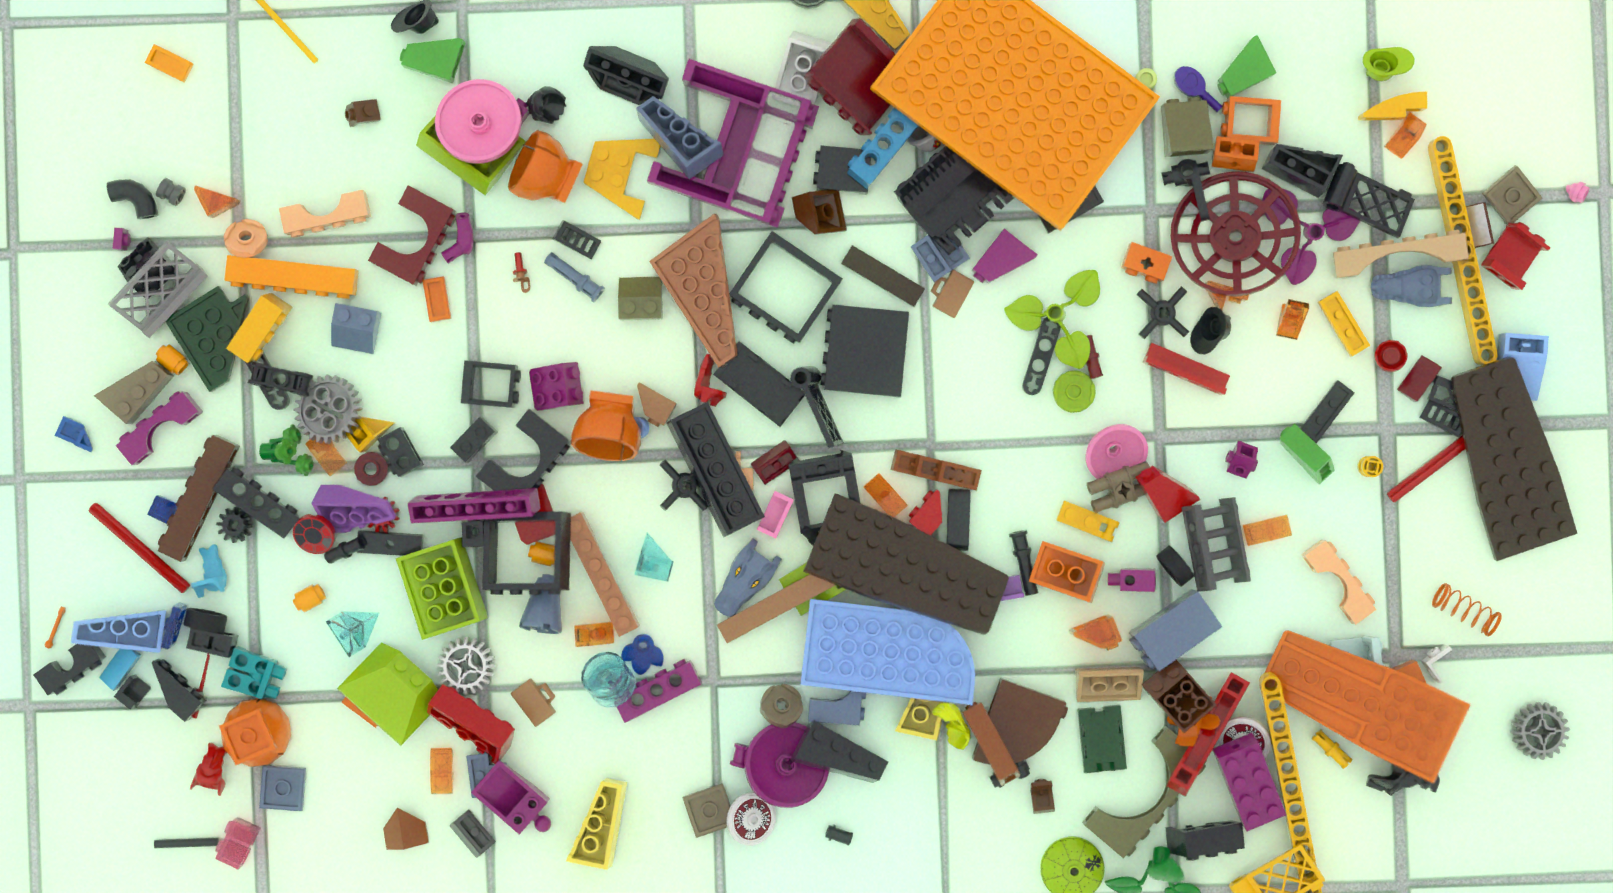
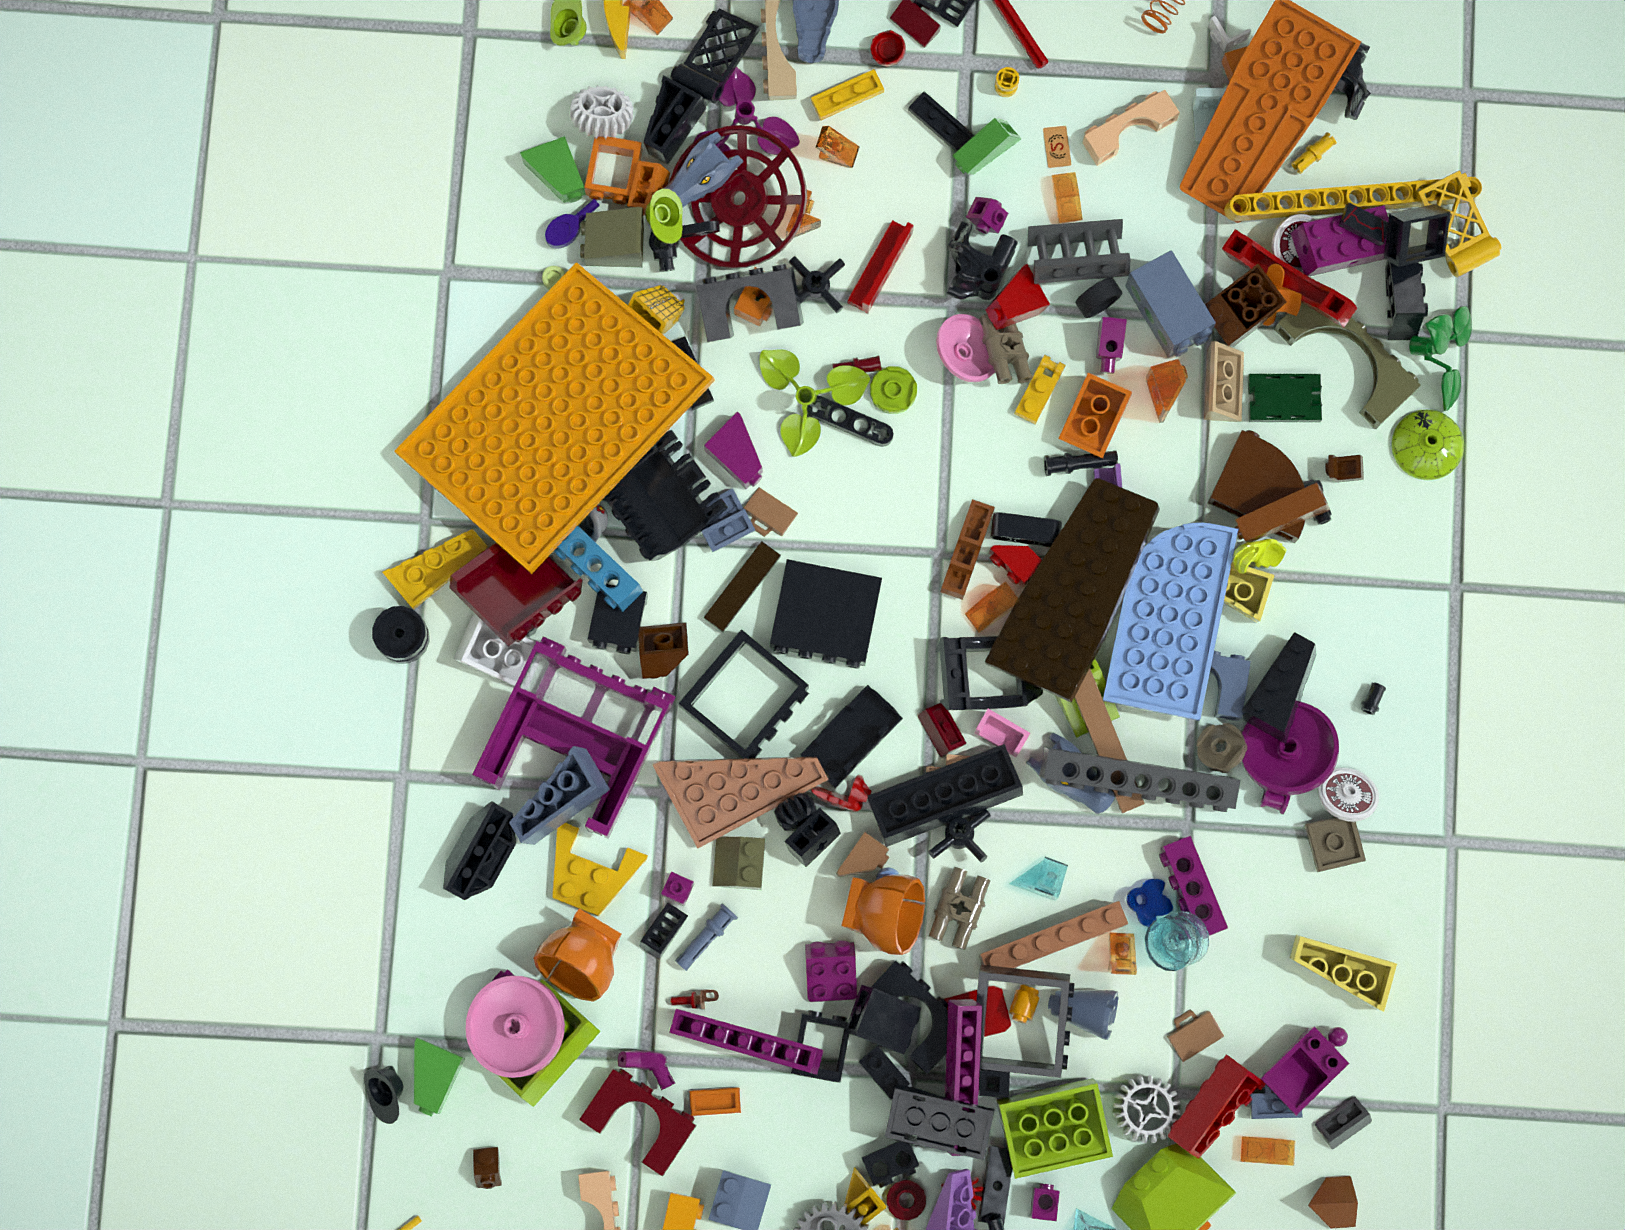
camera: 85 degrees left, 10 degrees down
black hair [526,86,566,124] -> none
black piece [790,366,844,448] -> none
black piece [1190,307,1231,355] -> none
none -> white gear [570,84,633,139]
none -> yellow torso [628,285,685,335]
none -> lime piece [645,189,683,244]
none -> magenta brick [661,871,695,906]
none -> sand blue animal [664,132,743,207]
none -> magenta brick [669,1009,824,1075]
none -> black arch [696,263,804,342]
none -> black gear [774,793,817,831]
none -> black brick [784,807,841,867]
none -> black panel [844,984,921,1055]
none -> black piece [885,1084,995,1160]
none -> dark tan pin [928,867,991,950]
none -> black helmet [947,221,1018,300]
none -> magenta brick [1030,1183,1060,1222]
none -> dark grey brick [1039,747,1241,812]
none -> clear orange sticker [1043,126,1071,168]
none -> black tile [1338,203,1388,246]
none -> black window [1384,204,1450,267]

